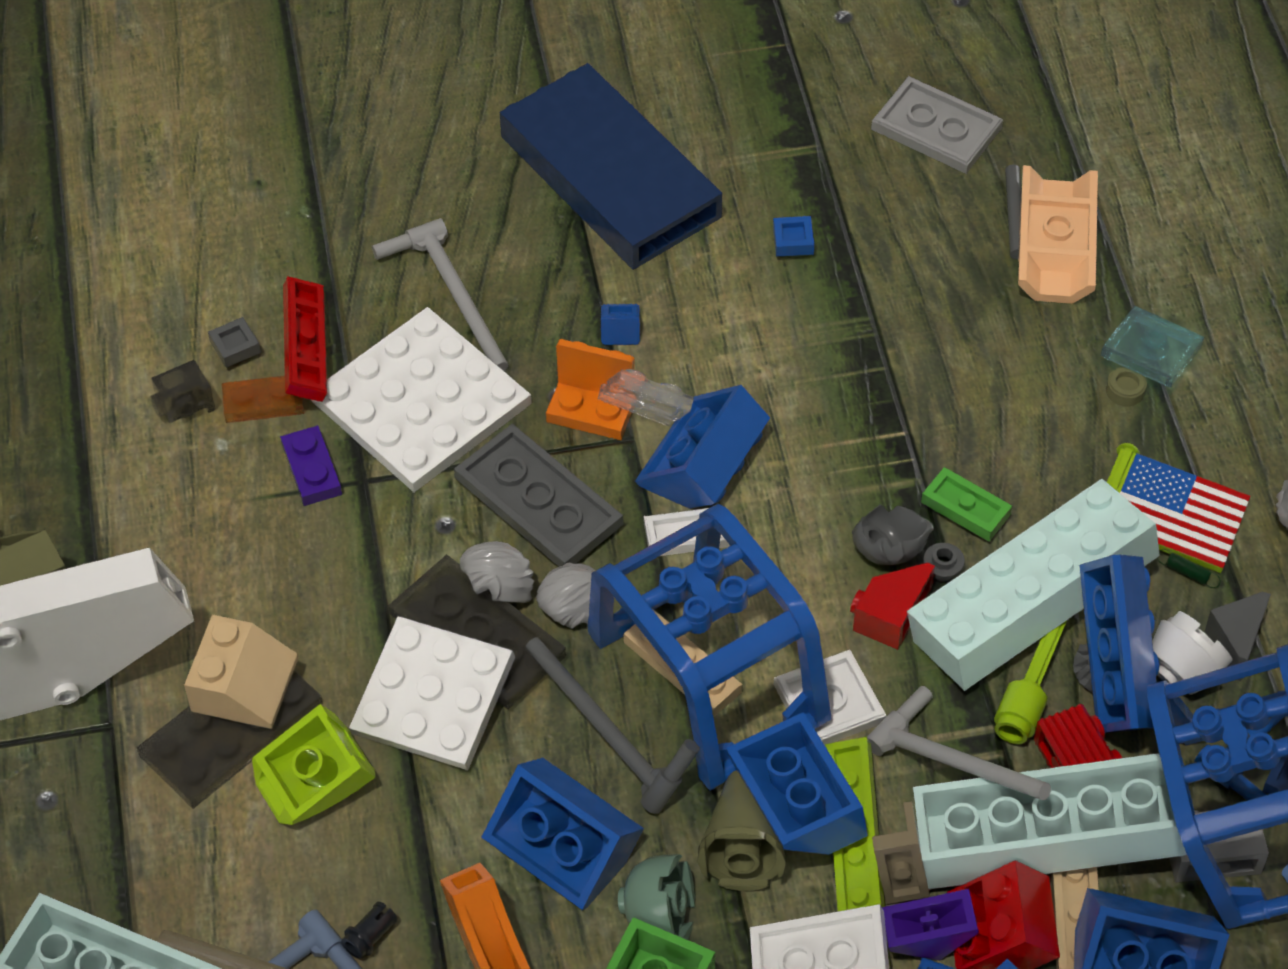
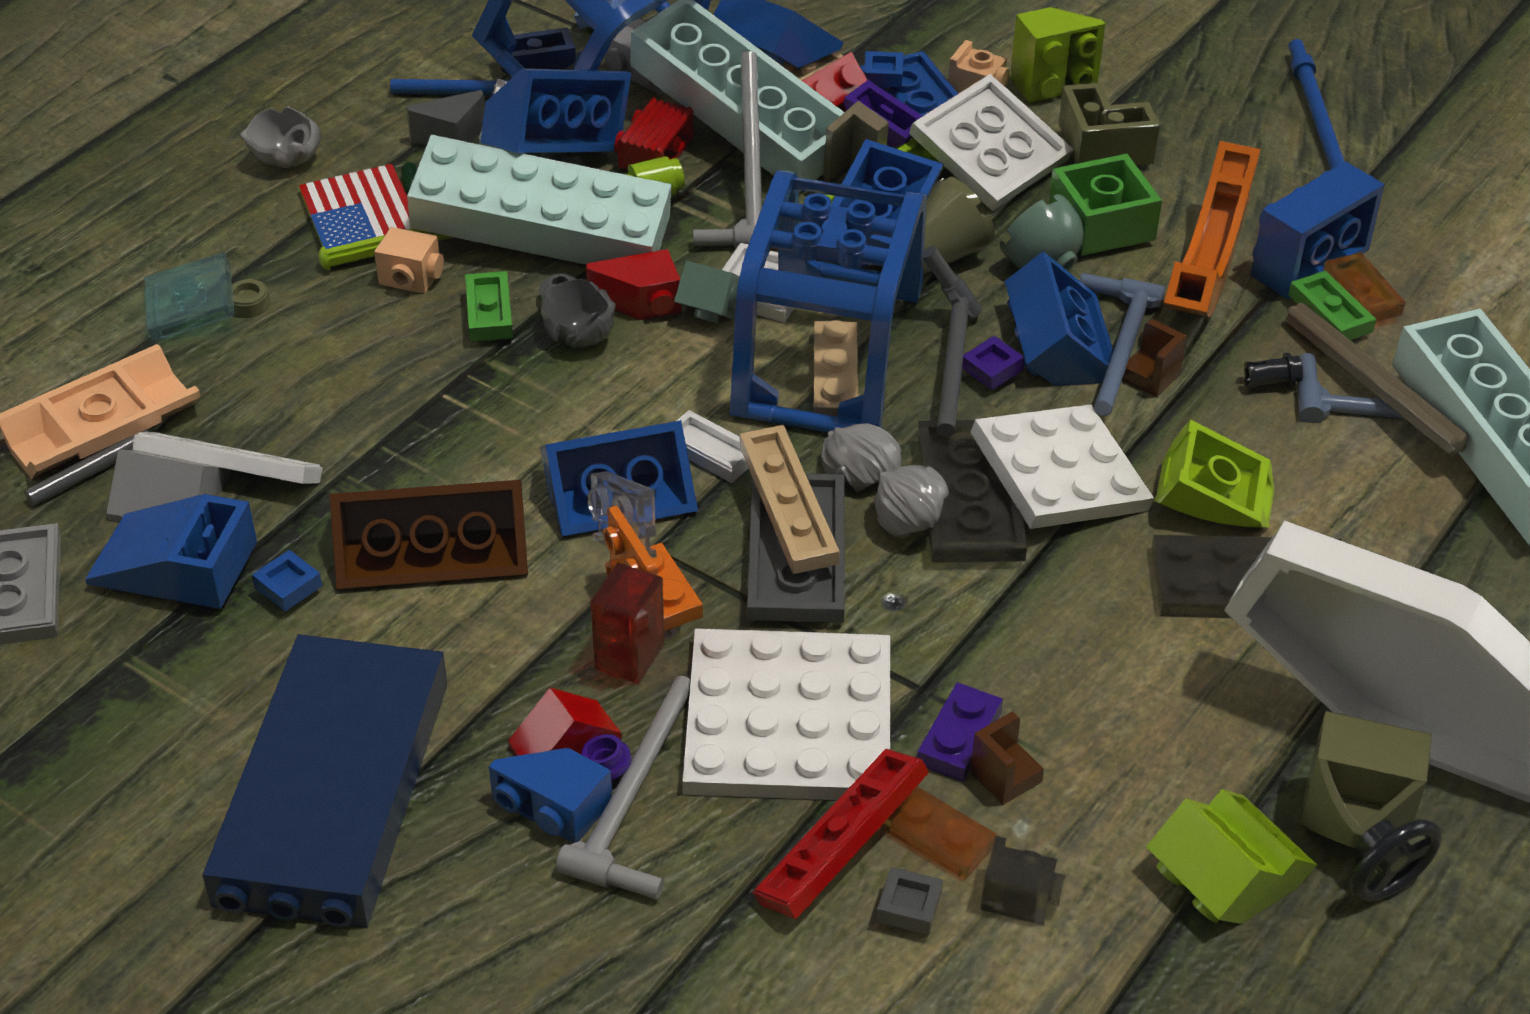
camera: 135 degrees left, 10 degrees down
tan slope [184,615,298,729] -> none
blue slope [601,304,640,345] -> none
none -> blue slope [85,494,257,609]
none -> light grey slope [106,449,232,522]
none -> white tile [132,432,323,484]
none -> reddish brown slope [329,480,528,589]
none -> light nougat brick [374,227,444,294]
none -> blue slope [488,748,612,843]
none -> red slope [508,687,622,756]
none -> dark purple plate [582,734,632,781]
none -> clear red brick [590,562,665,684]
none -> sand green brick [674,260,740,324]
none -> tan plate [740,425,840,574]
none -> dark purple plate [962,336,1024,390]
none -> reddish brown panel [970,712,1044,805]
none -> sand blue bar [1080,273,1166,416]
none -> reddish brown panel [1122,319,1187,397]
none -> lime piece [1146,789,1317,924]

